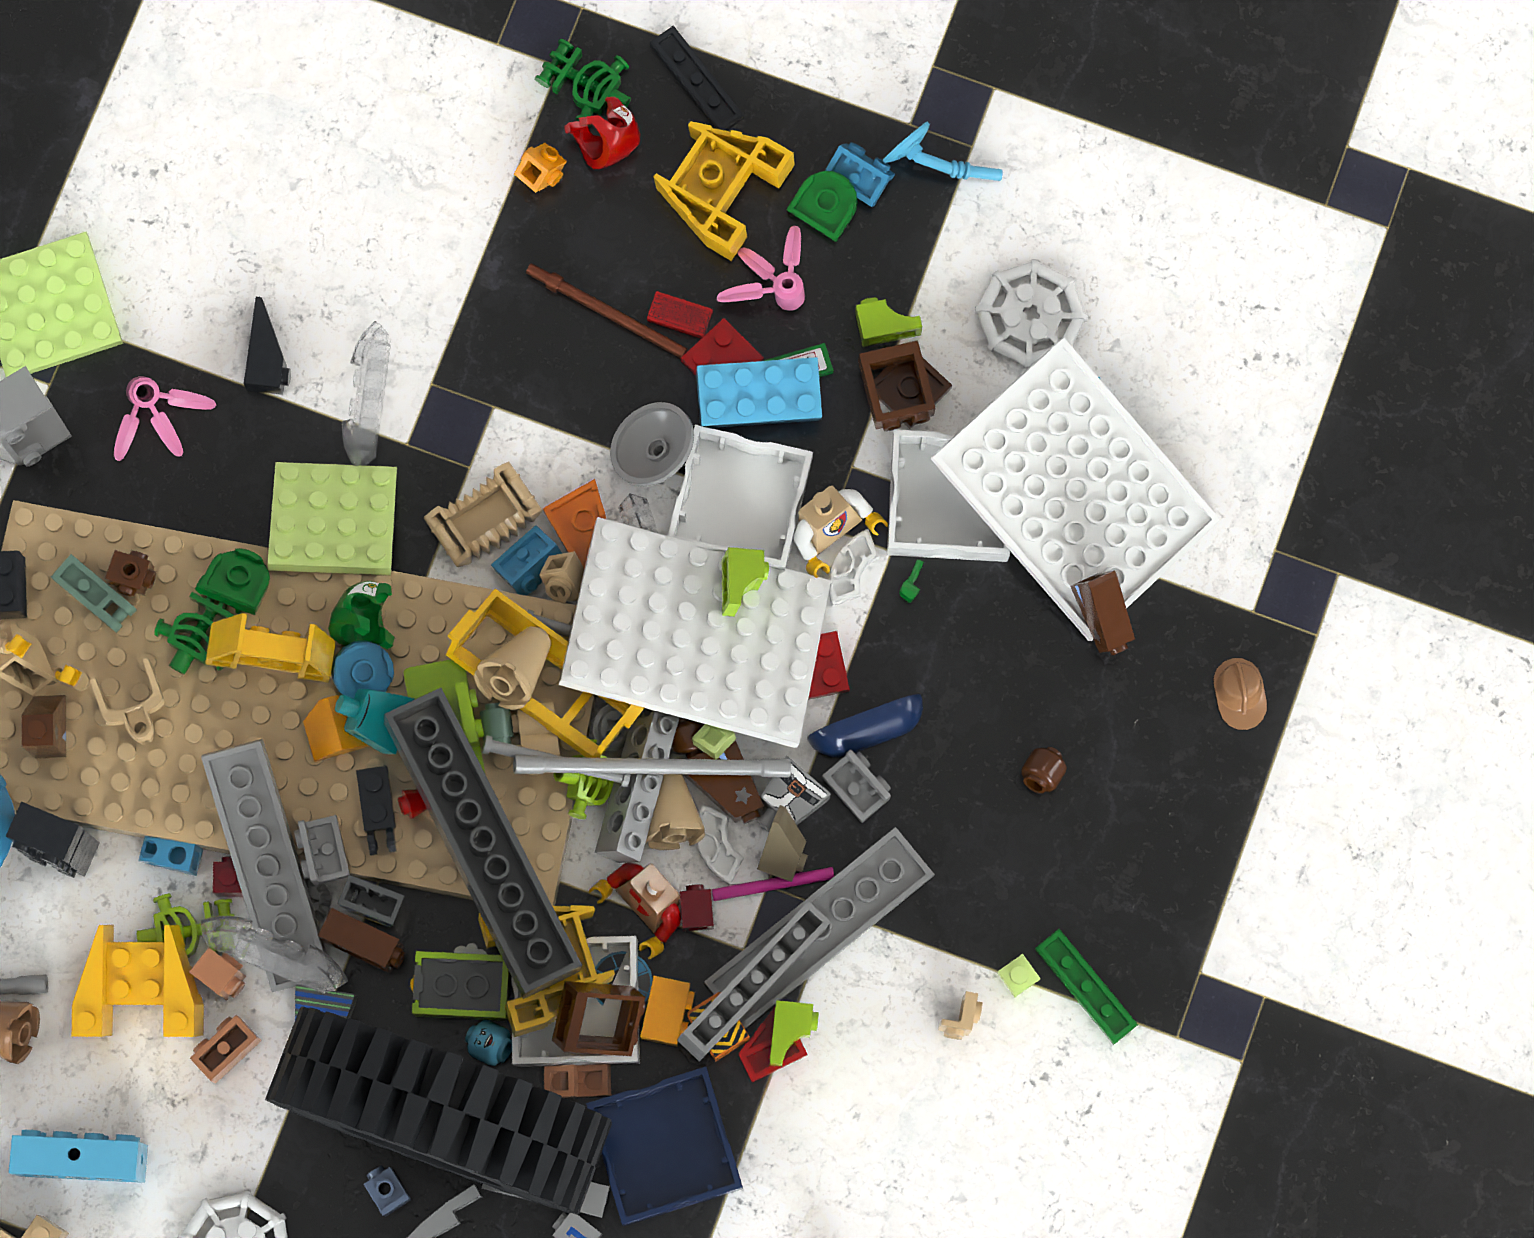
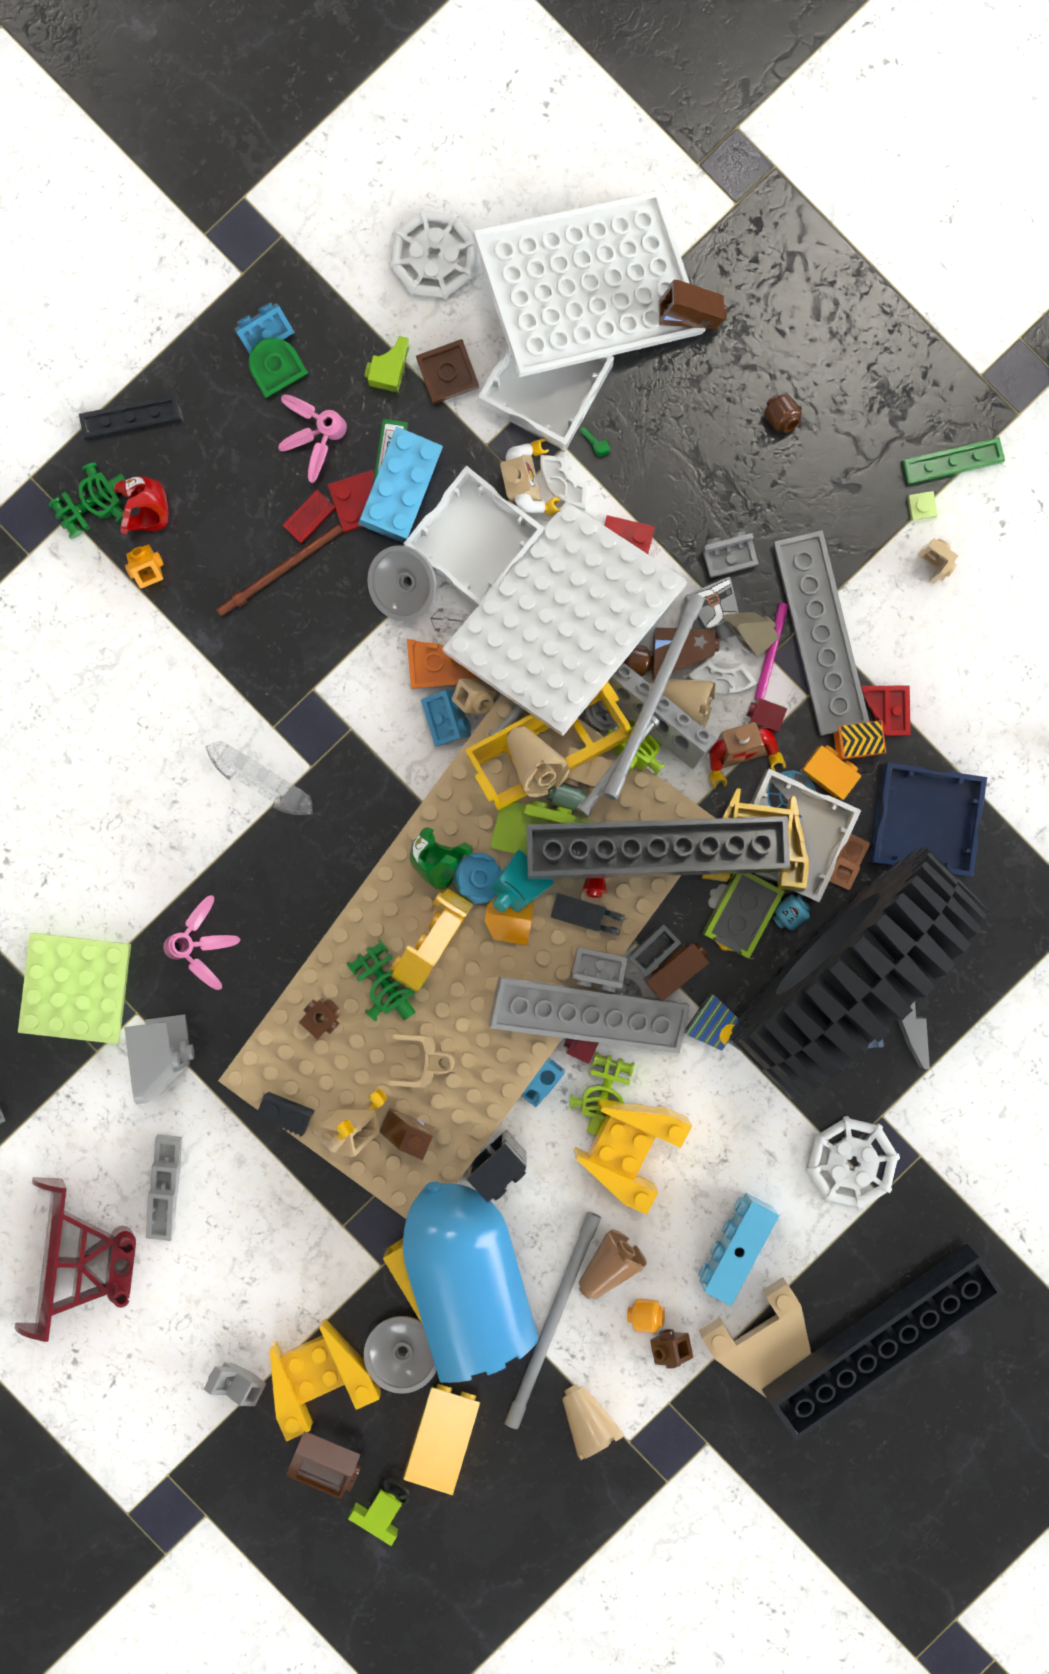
camera: 65 degrees left, 10 degrees up
sand green plate [51,554,137,633] -> none
nougat brick [189,948,246,1000] -> none
nougat brick [190,1015,262,1084] -> none
green tile [197,548,270,615] -> none
clear brick [201,916,348,994] -> none
black slope [244,296,291,395] -> none
yellowish green plate [267,462,397,575] -> none
tan piece [424,462,543,567] -> none
reddish brown window [552,981,645,1056] -> none
yellow wedge [654,121,795,261] -> none
light grey brick [677,901,831,1062] -> none
yellowish green plate [692,724,736,759] -> none
lime arch [722,547,769,617] -> none
lime arch [770,1000,819,1067] -> none
dark blue brick [807,694,923,758] -> none
reddish brown window [858,340,936,431] -> none
medium azure dish [882,121,1003,181] -> none
medium nougat piece [1214,658,1267,730] -> none

